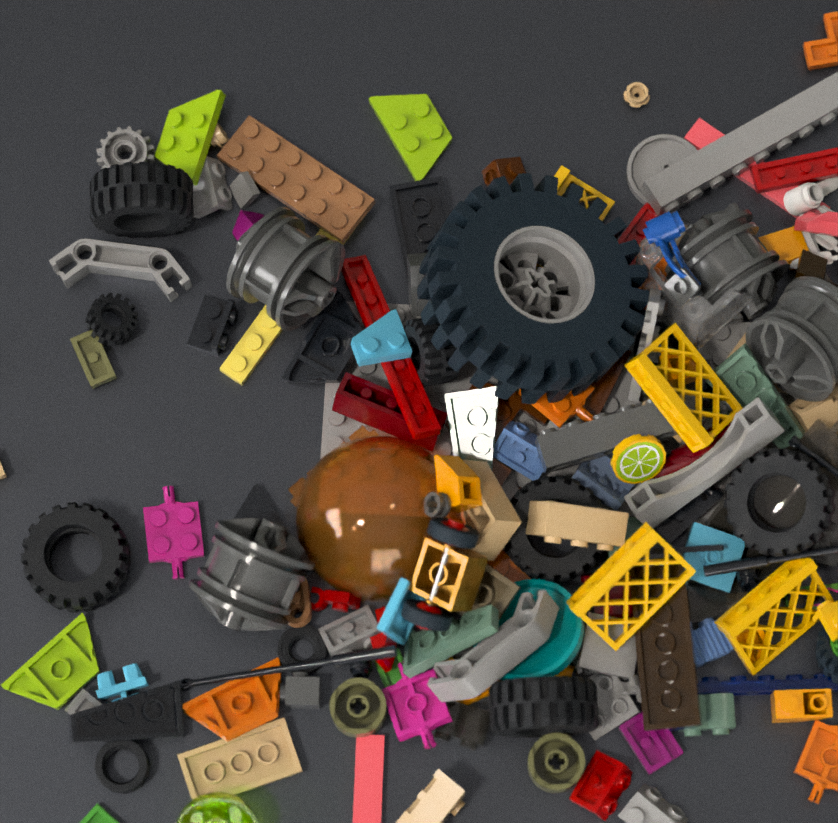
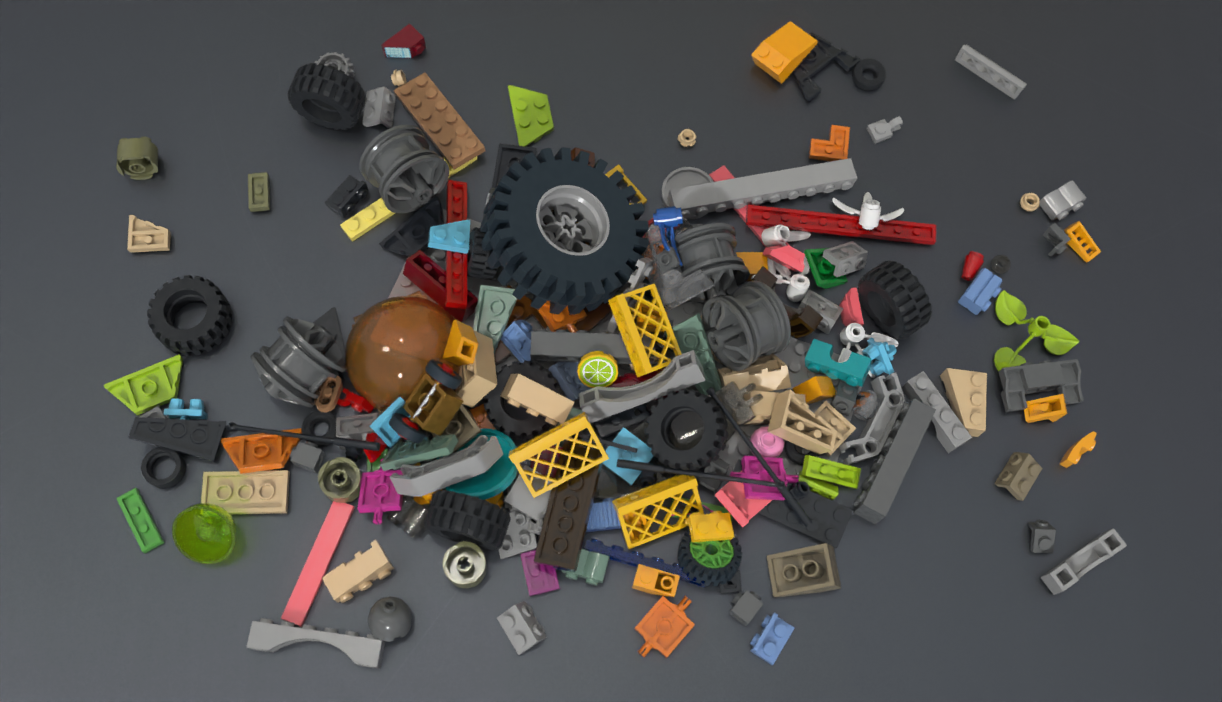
camera: 10 degrees right, 5 degrees down
light grey piece [49,239,192,302] -> none
black tyre [85,293,138,346] -> none
dark pink plate [143,486,204,580] -> none
lime wing [154,90,226,185] -> none
light grey tile [229,171,260,209] -> none
dark grey bush [424,492,451,518] -> none
red bracket [569,750,633,821] -> none
none -> dark red slope [381,23,426,58]

